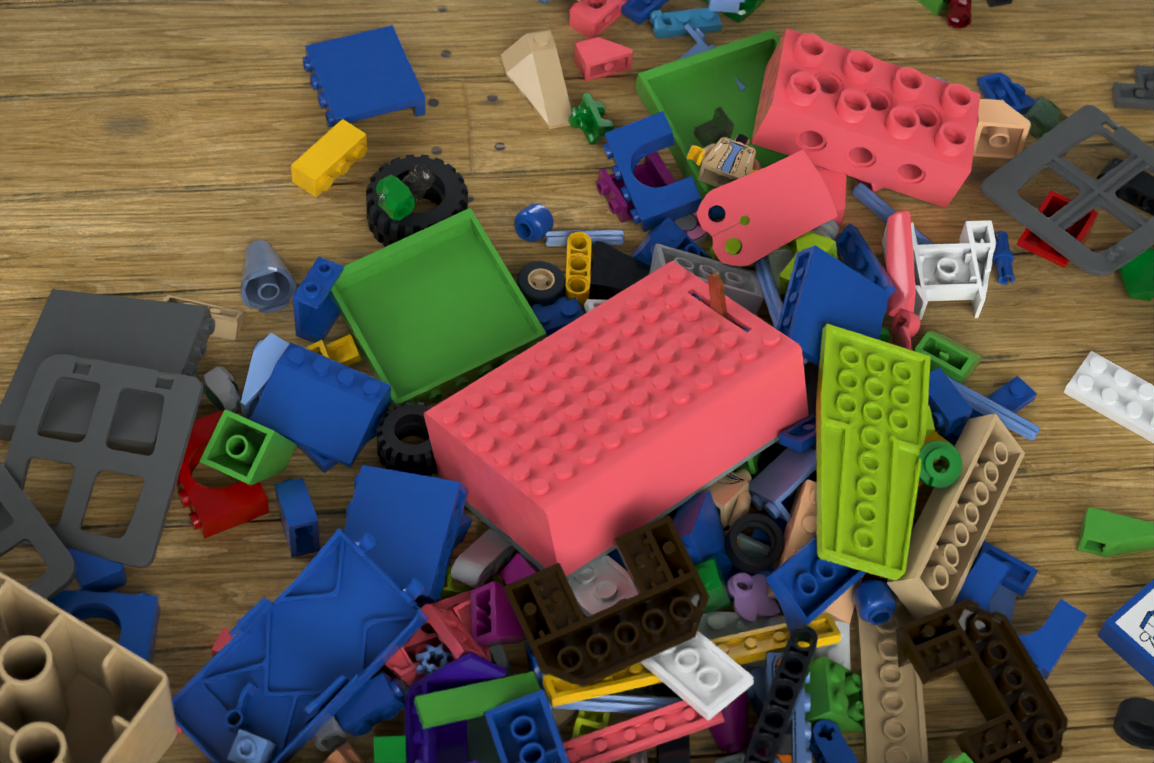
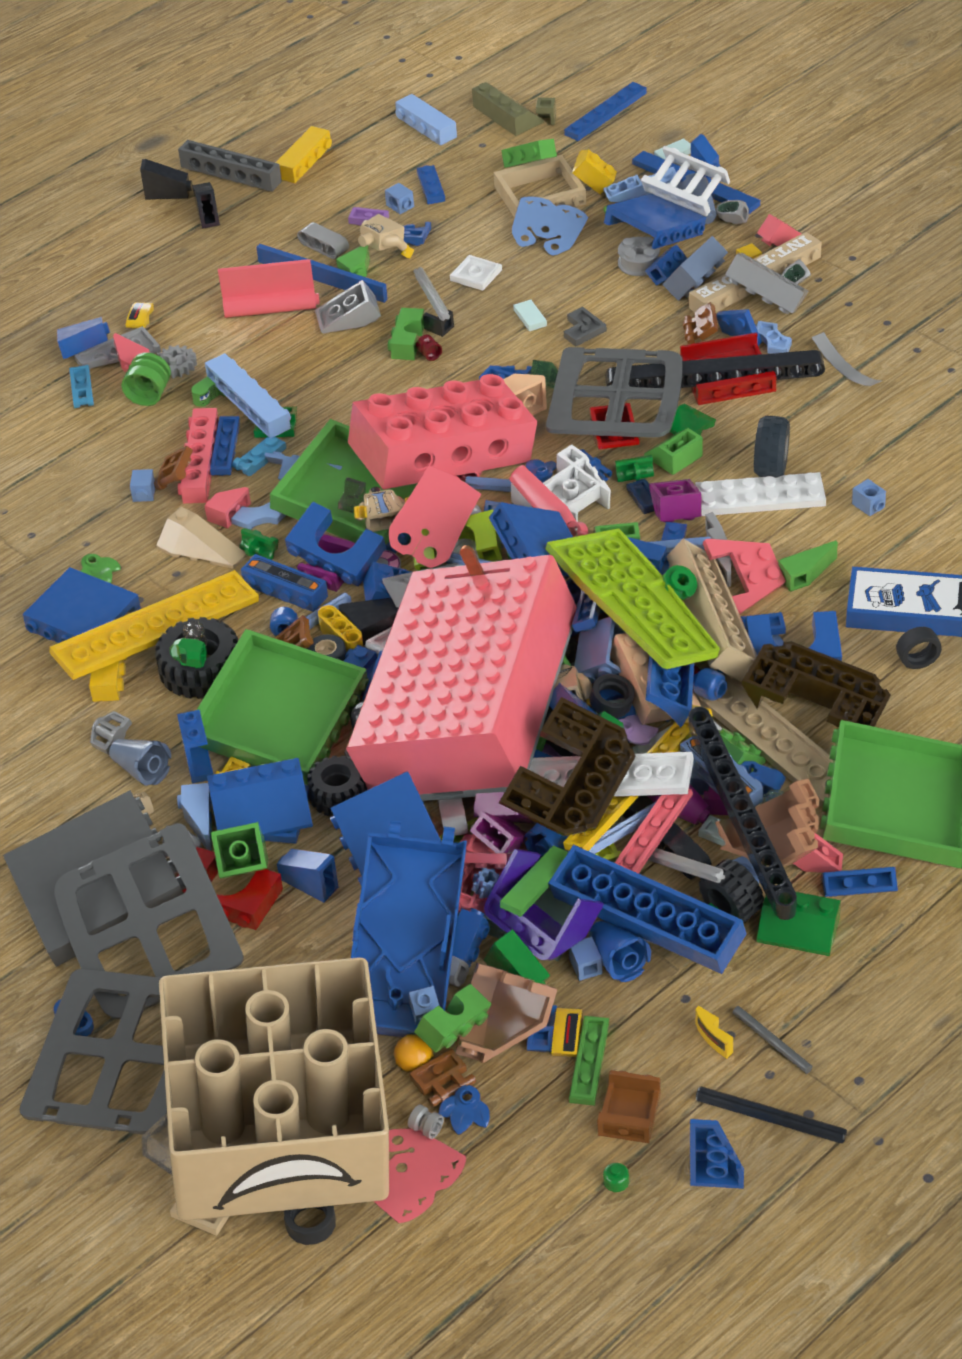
camera: 30 degrees left, 10 degrees down
none -> yellow plate [50,570,259,680]
none -> bright green plate [81,554,121,583]
none -> light grey piece [90,711,132,755]
none -> light blue tile [231,502,286,530]
none -> blue brick [241,554,328,612]
none -> dark orange plate [275,615,314,648]
none -> light aqua tile [513,300,547,331]
none -> blue plate [526,459,557,482]
none -> green hips [615,455,654,482]
none -> dark blue tile [626,478,654,514]
none -> bright green slope [644,428,703,475]
none -> magenta slope [649,479,702,523]
none -> coral wing [702,539,786,615]
none -> light grey slope [705,512,731,587]

